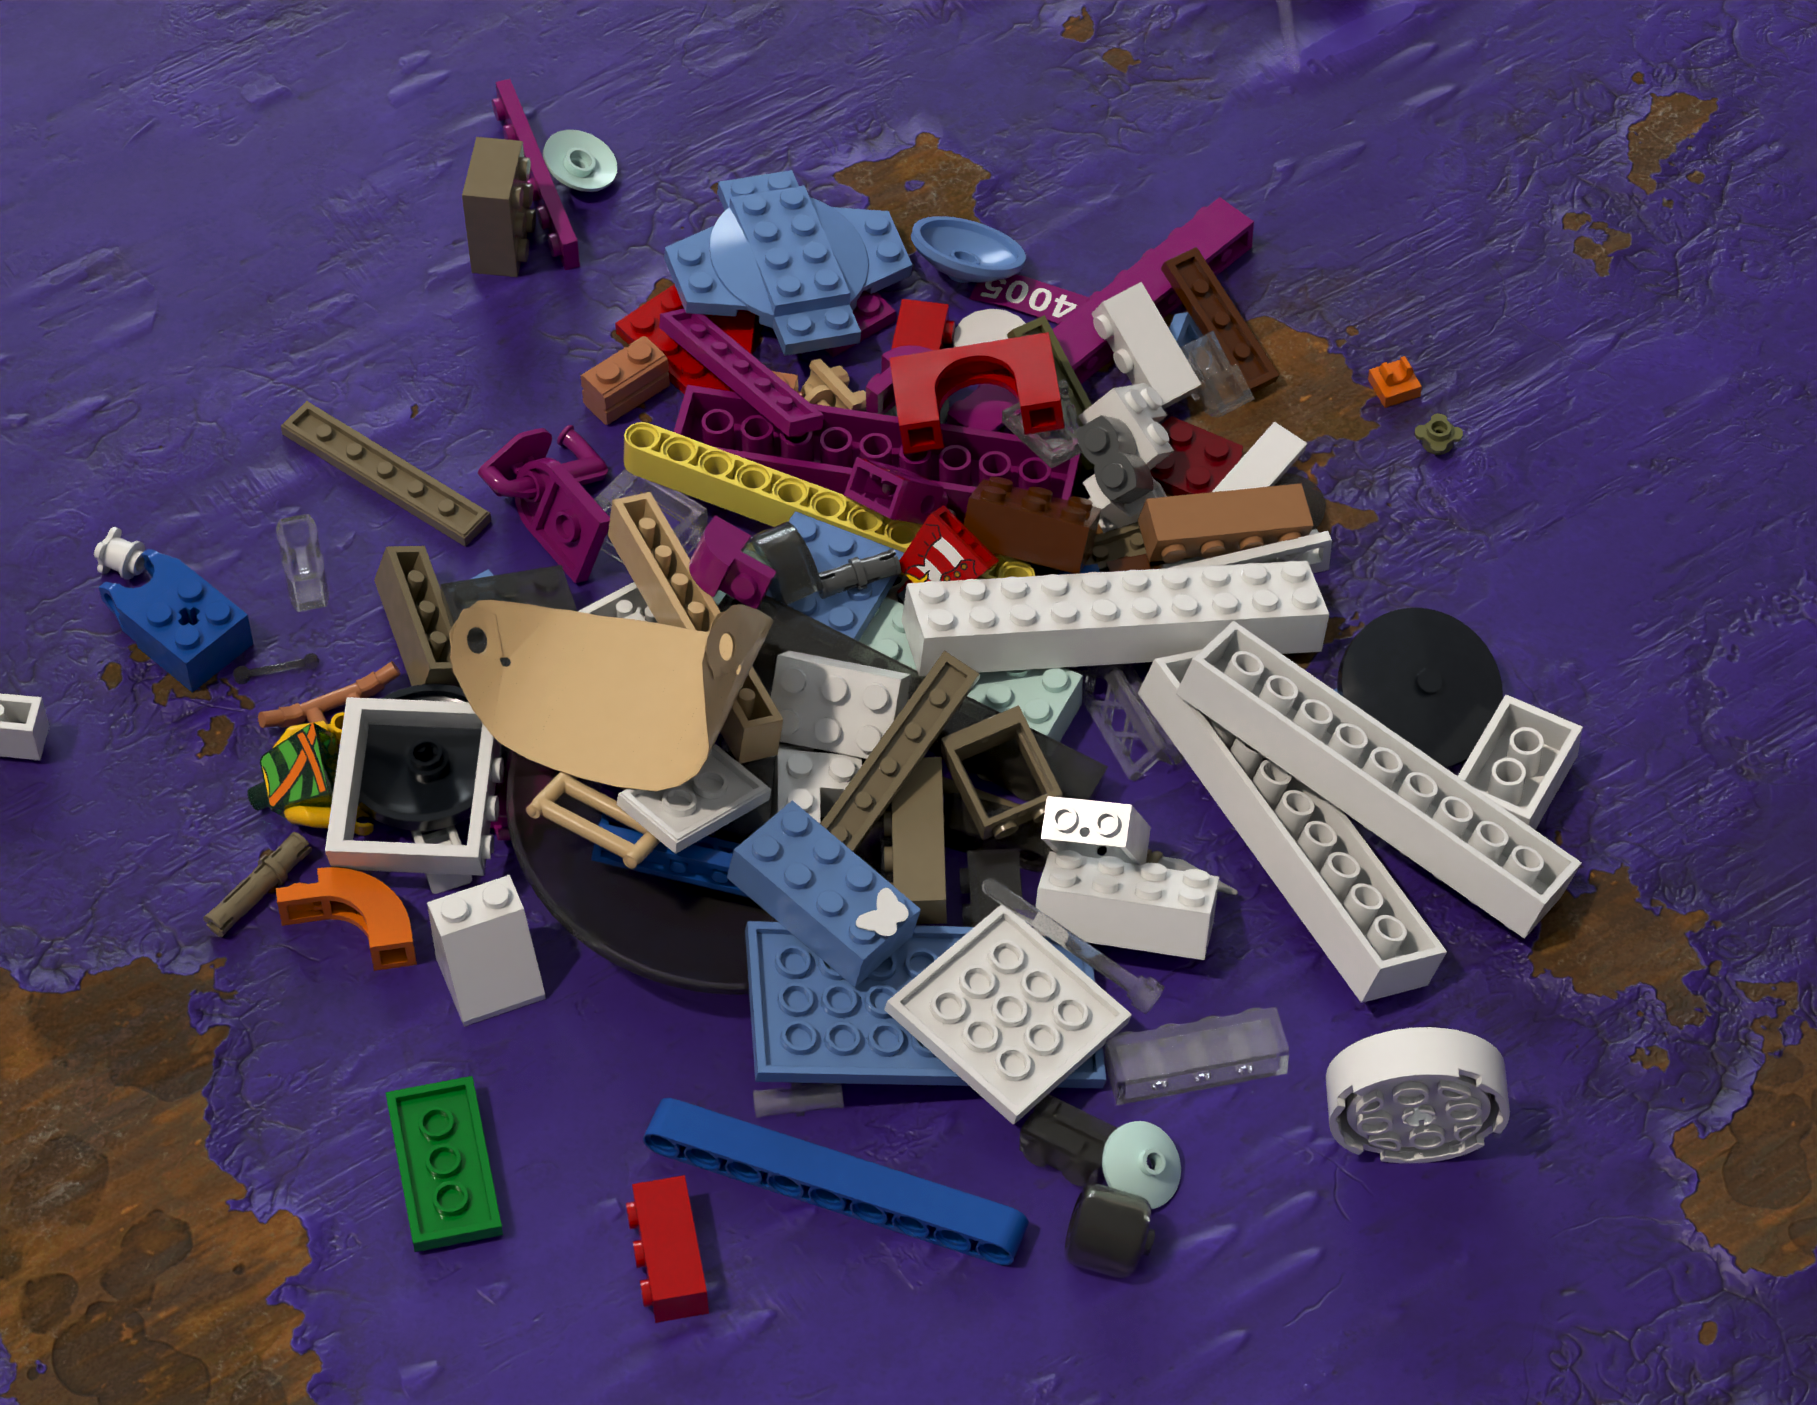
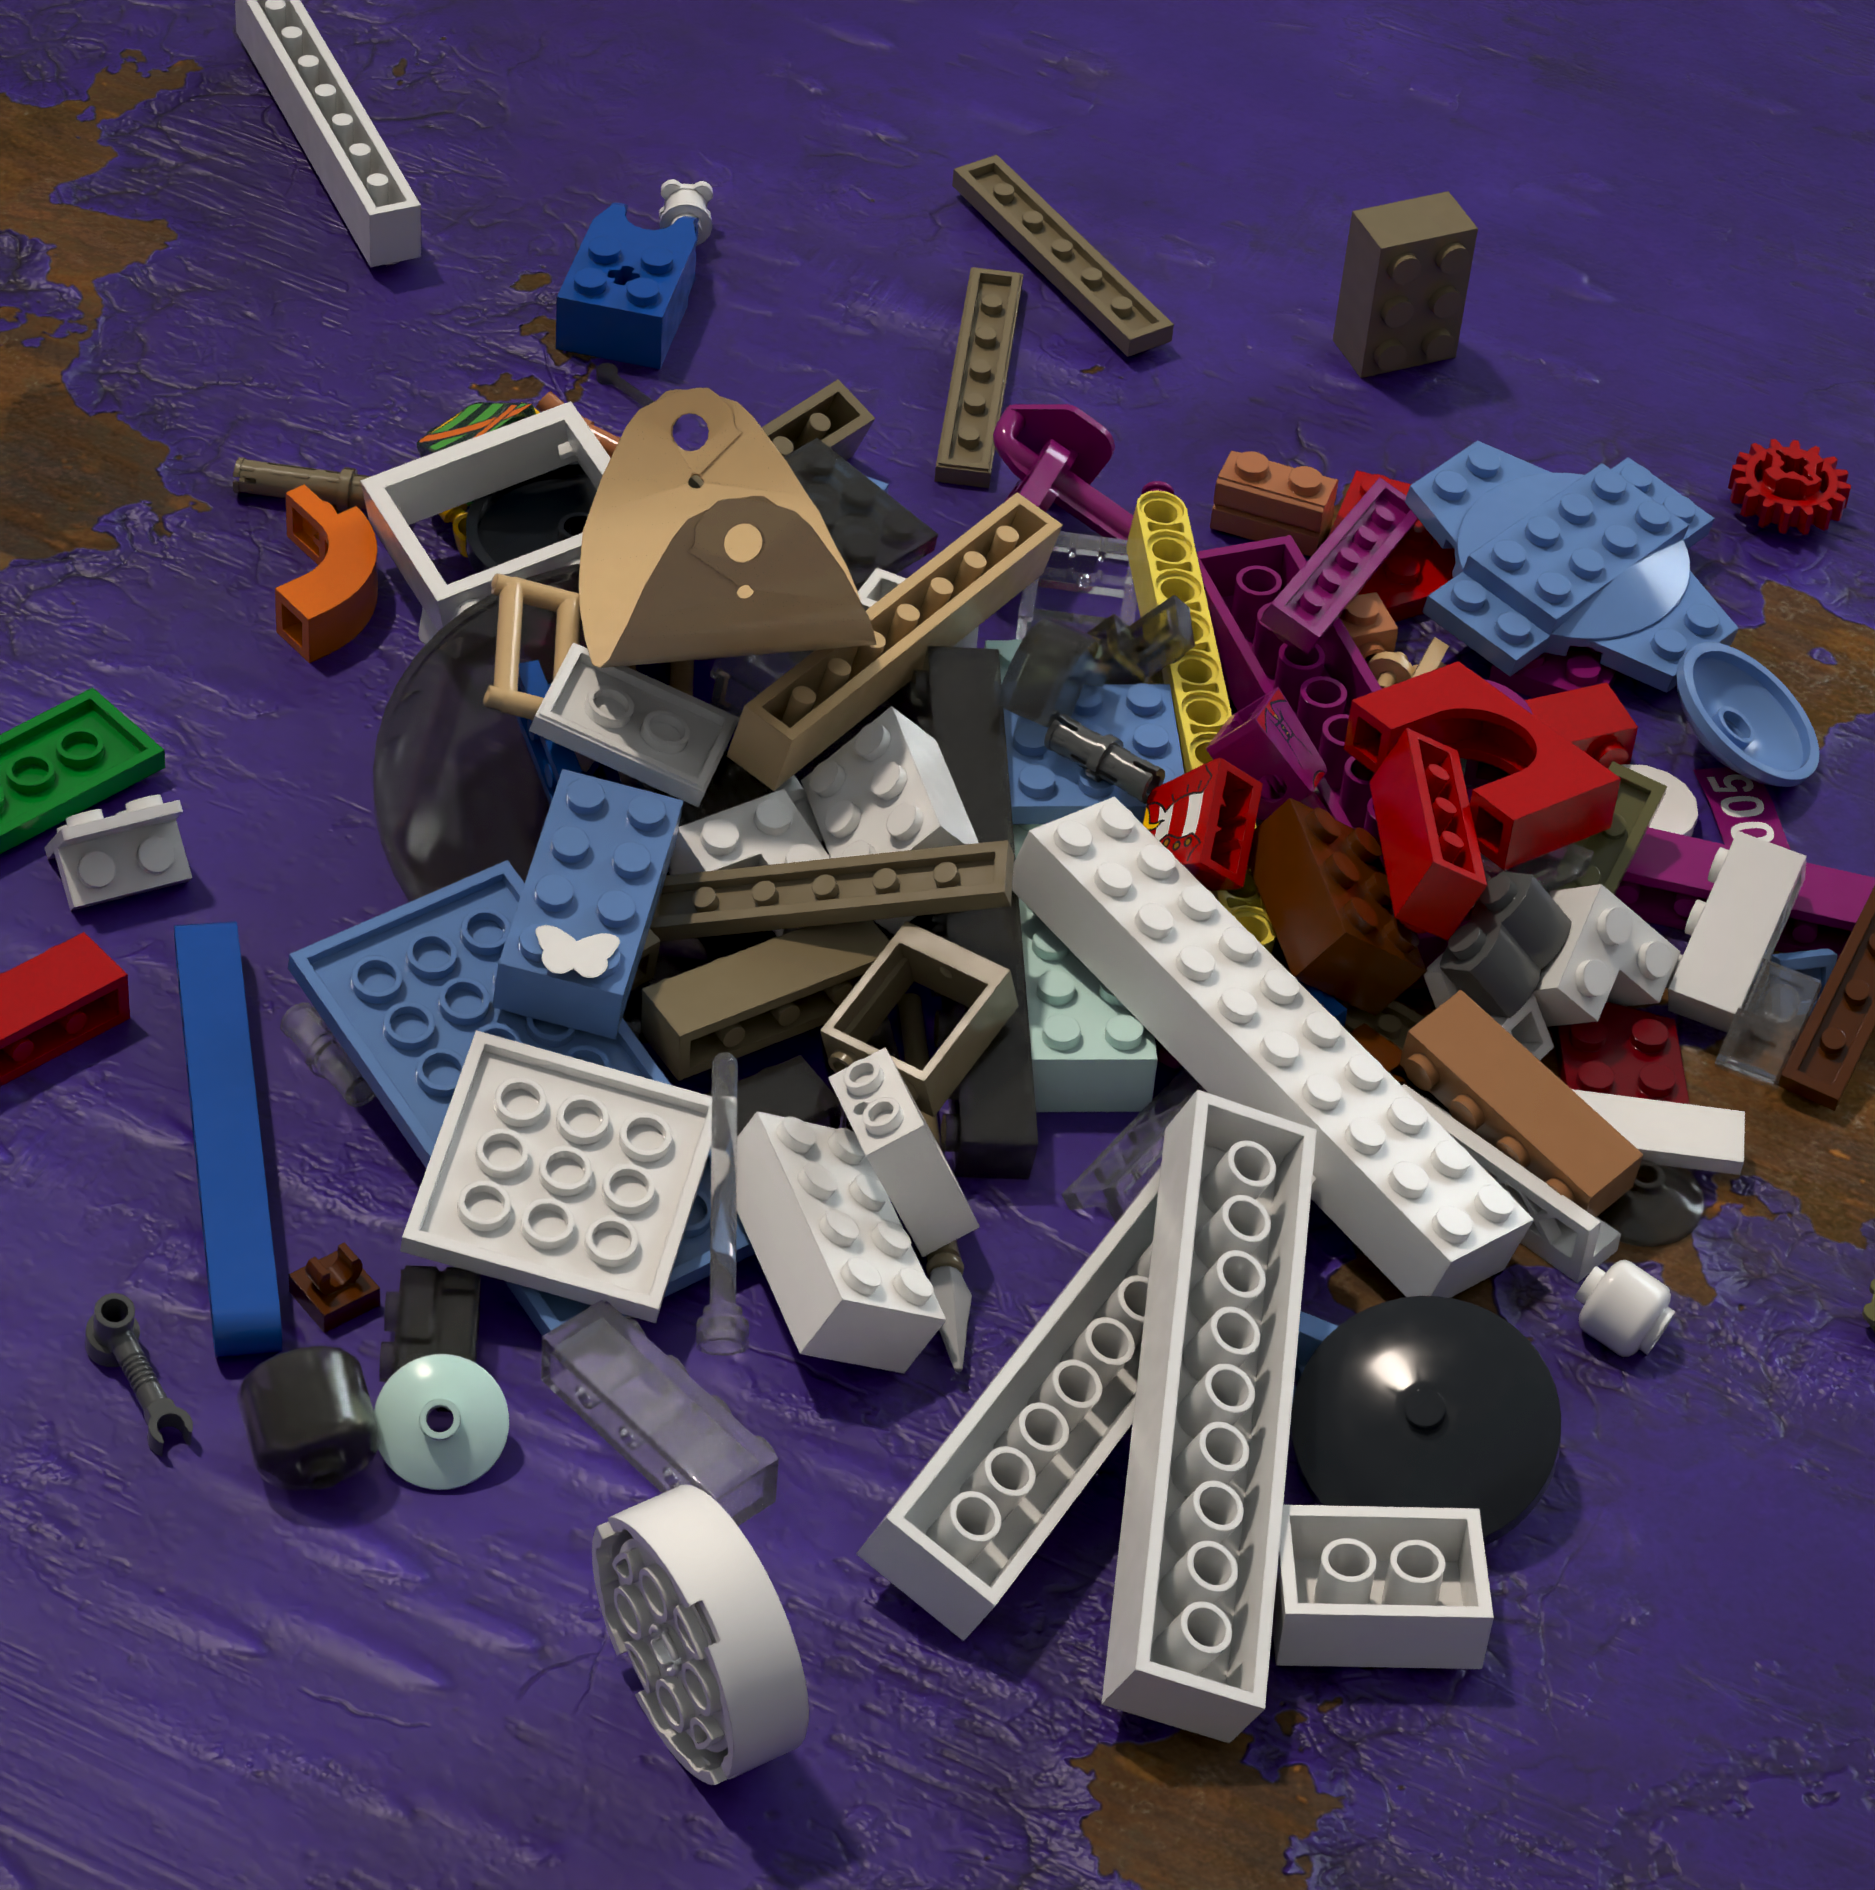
camera: 55 degrees right, 10 degrees down
clear brick [276,514,329,612] -> none
white slope [427,875,546,1027] -> none
magenta plate [492,78,580,270] -> none
light aqua dish [543,130,617,192] -> none
magenta brick [689,515,777,609] -> none
none -> white bracket [44,795,192,911]
none -> dark grey brick [85,1293,193,1457]
none -> reddish brown tile [288,1242,380,1333]
none -> dark tan plate [952,155,1174,357]
none -> clear smoke brick [1069,595,1195,684]
none -> red brick [1369,728,1487,941]
none -> white head [1574,1260,1676,1357]
none -> red gear [1728,439,1851,535]

